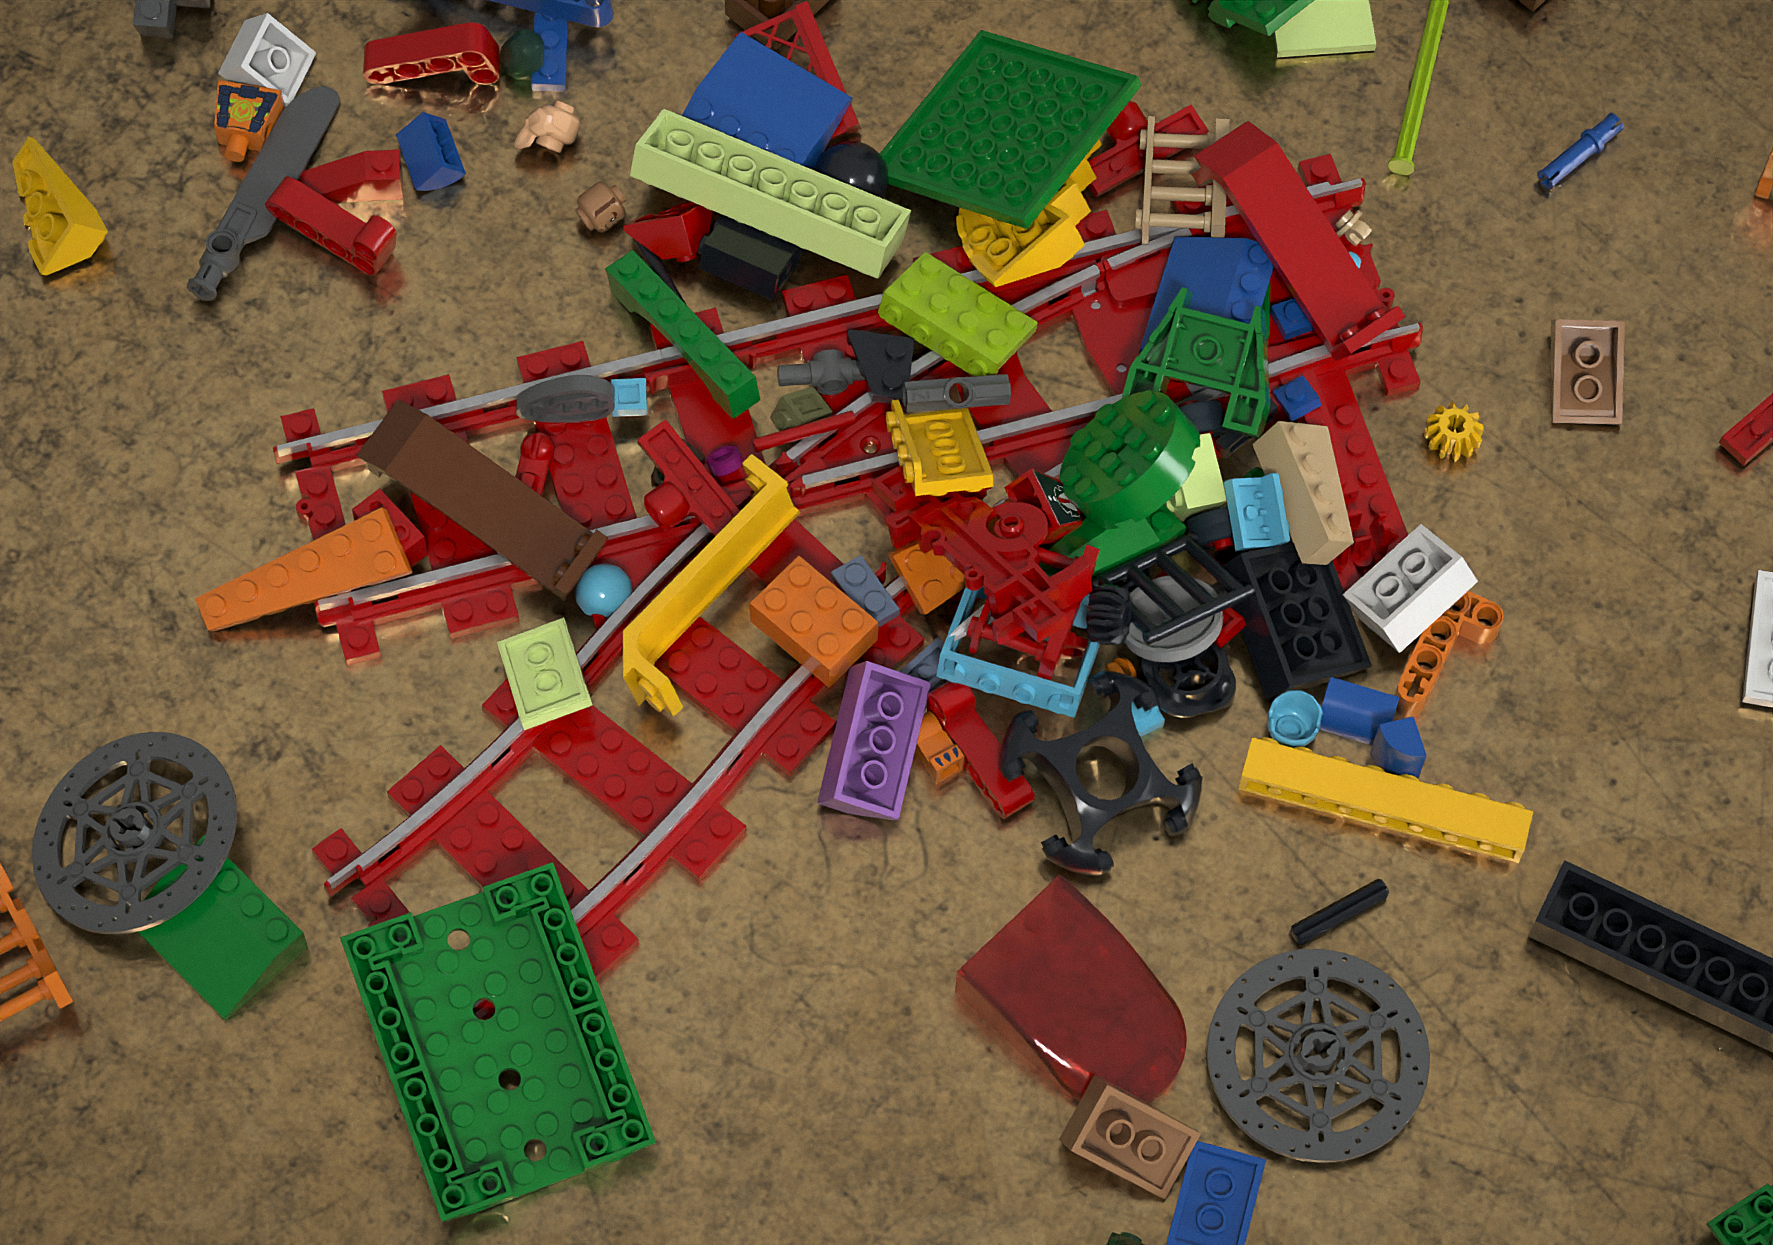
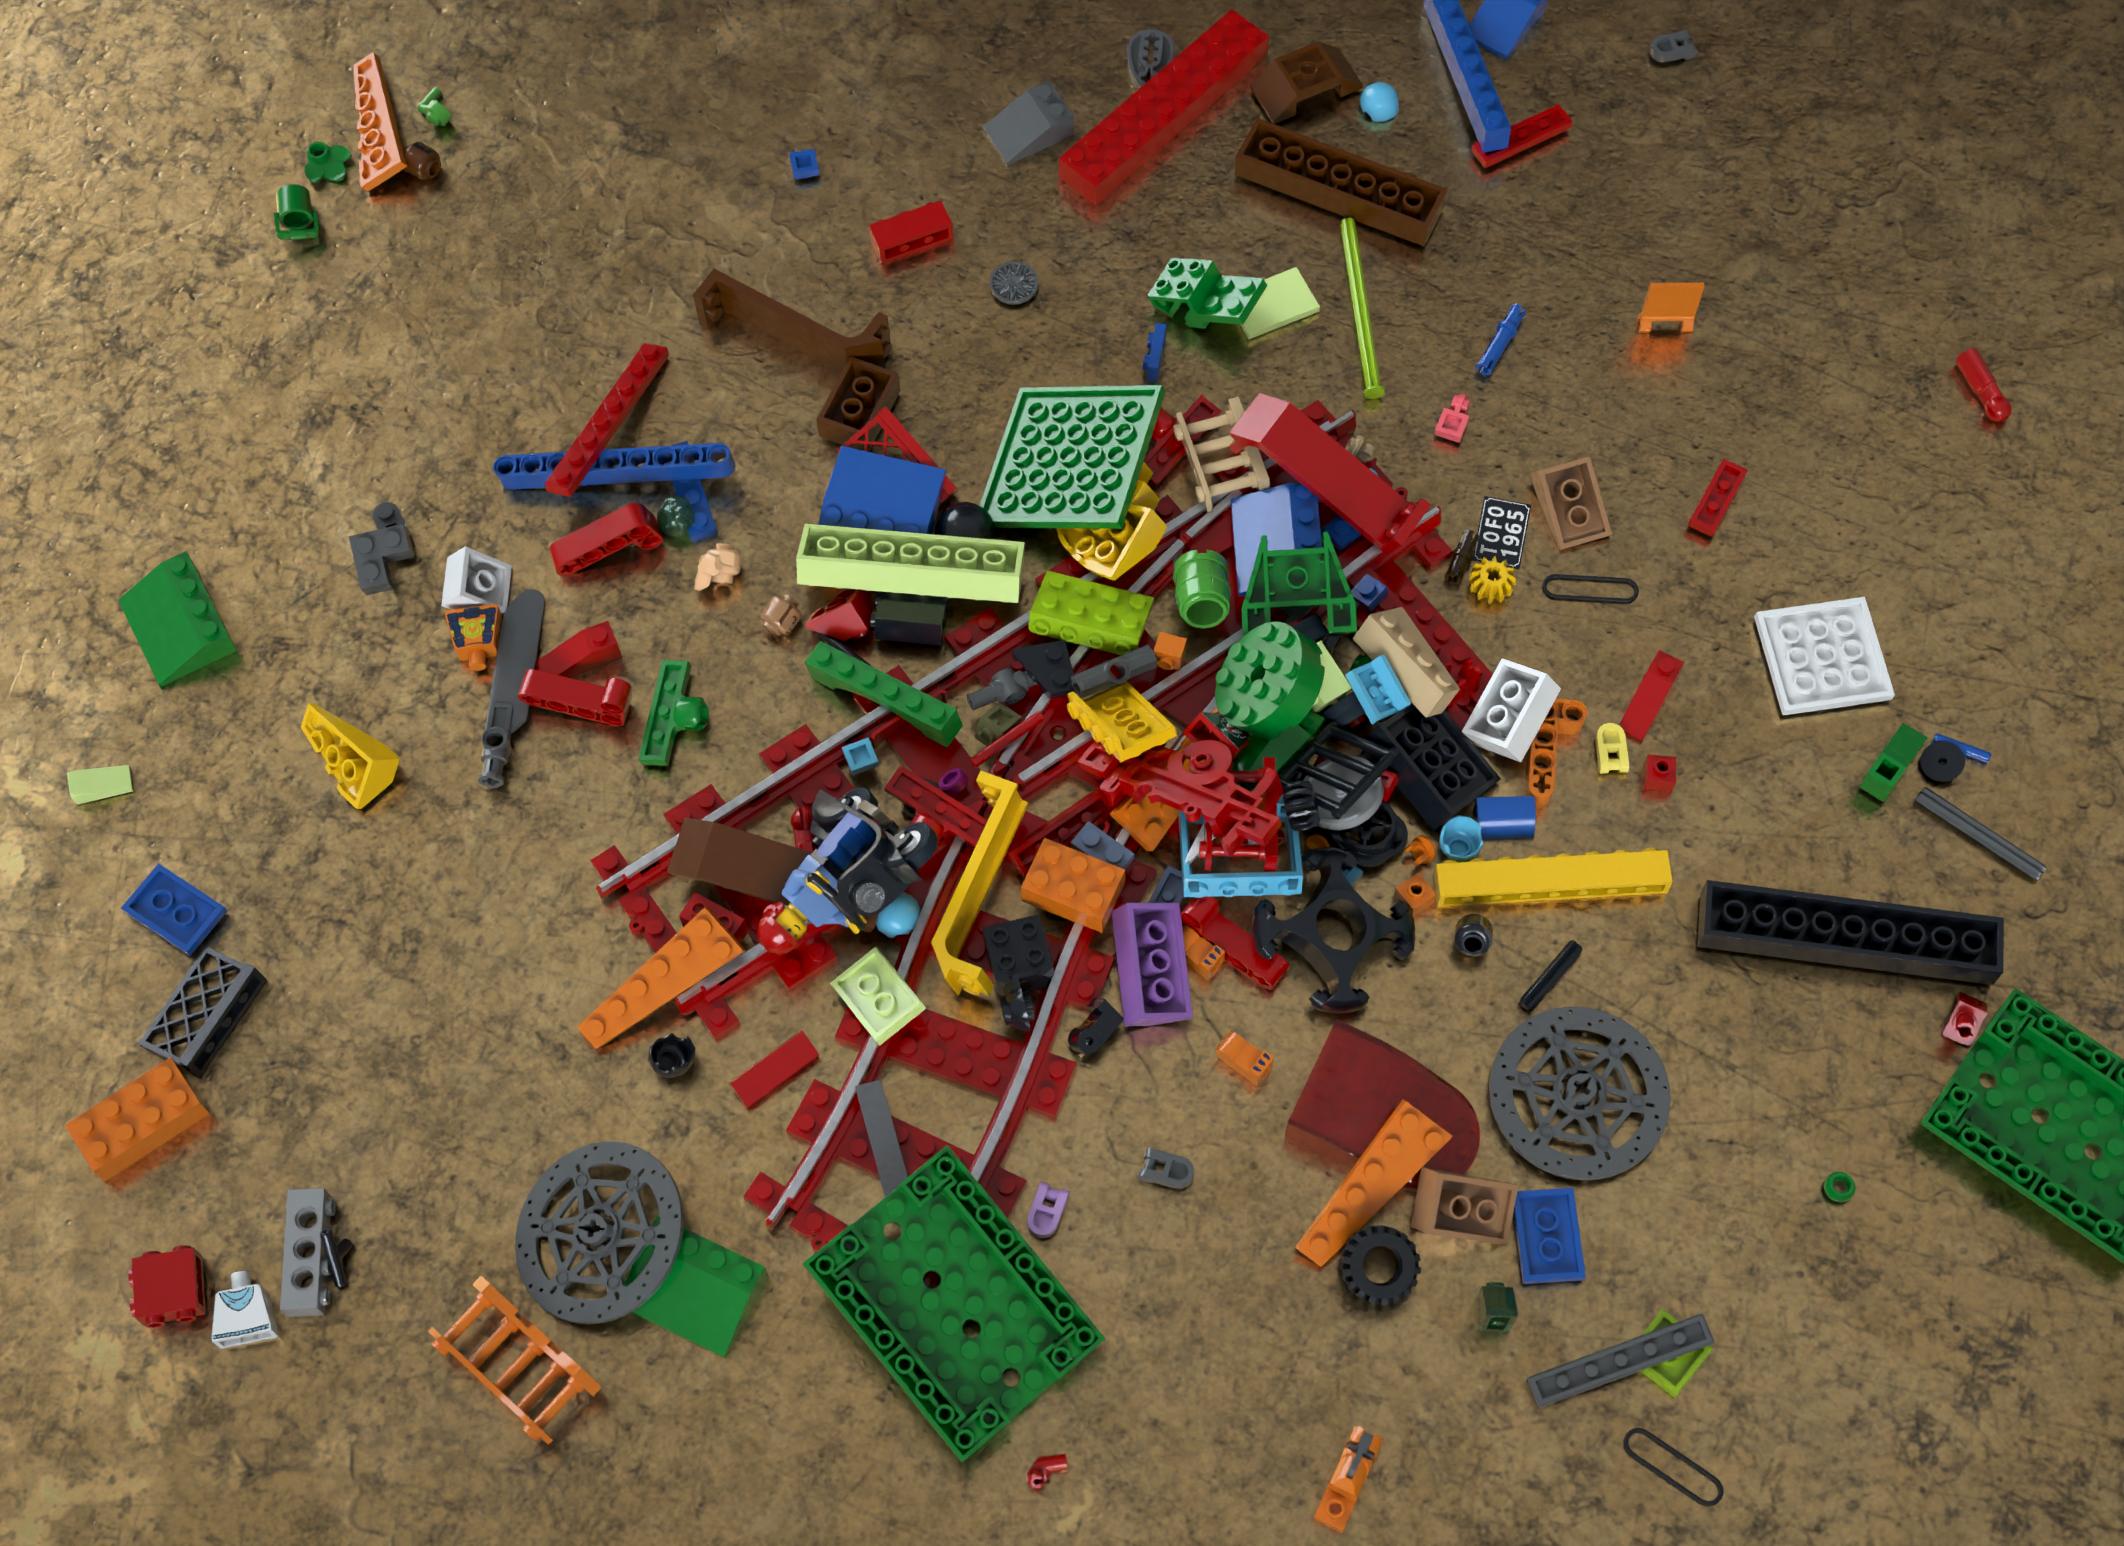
camera: 15 degrees left, 0 degrees up
blue brick [396,112,466,191] -> none
dark grey piece [516,375,615,423] -> none
blue brick [1370,717,1427,779] -> none
none -> green plate [638,660,709,766]
none -> black hair [648,1033,695,1078]
none -> red tile [729,1030,819,1108]
none -> piece [756,787,938,955]
none -> flat silver sticker [855,1080,908,1197]
none -> black brick [982,914,1054,1032]
none -> red slope [1006,789,1114,877]
none -> lavender plate [1027,1181,1070,1238]
none -> black leg [1068,998,1124,1054]
none -> dark grey plate [1137,1148,1194,1189]
none -> blue plate [1143,323,1166,383]
none -> orange plate [1154,632,1187,671]
none -> bright green piece [1173,550,1231,628]
none -> orange leg [1215,1031,1274,1087]
none -> orange wing [1295,1099,1452,1267]
none -> black tyre [1339,1225,1421,1305]
none -> orange plate [1394,873,1437,917]
none -> orange plate [1404,835,1437,866]
none -> coral plate [1435,393,1471,443]
none -> dark brown pin [1444,530,1480,584]
none -> black head [1454,914,1493,957]
none -> black sticker [1473,496,1531,569]
none -> black piece [1542,574,1639,603]
none -> light yellow plate [1595,723,1629,774]
none -> red slope [1619,650,1684,743]
none -> red plate [1643,754,1676,792]

